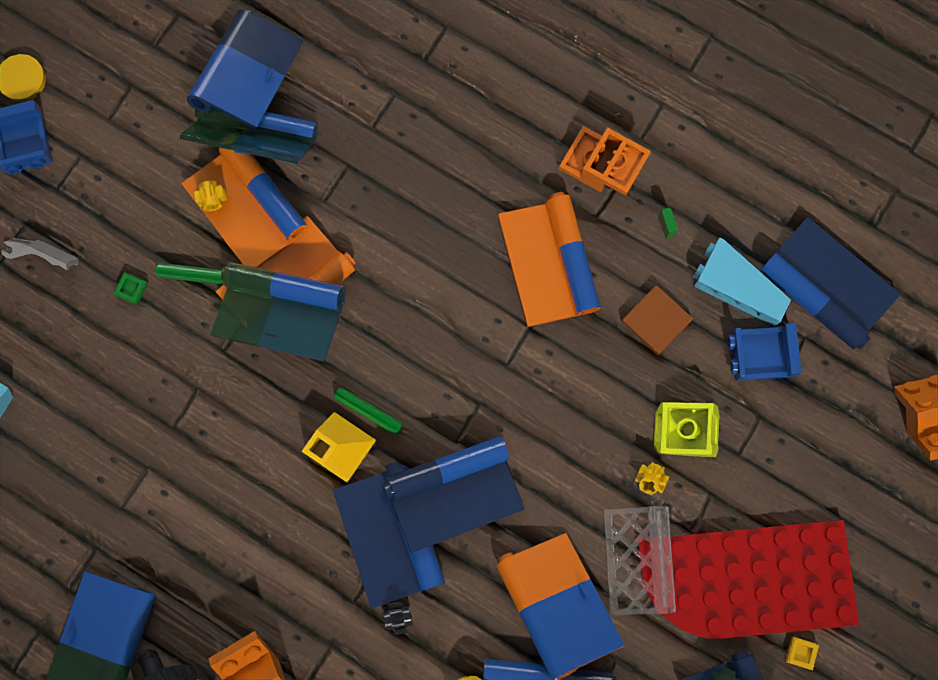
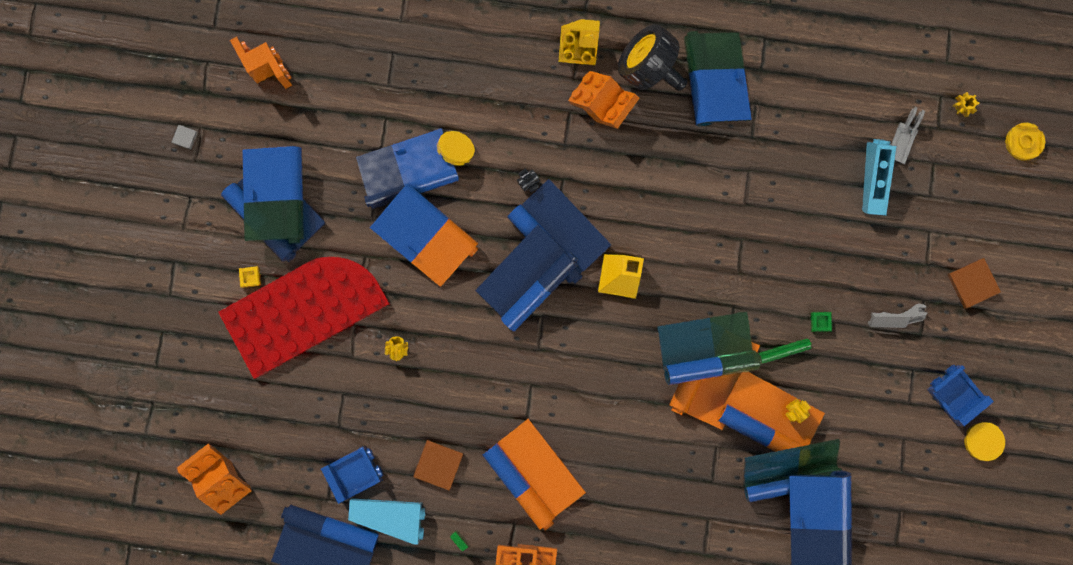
camera: 155 degrees right, 5 degrees up
green axle [334,387,402,435] -> none
clear fence [604,506,676,615] -> none
neon yellow slope [654,402,720,457] -> none

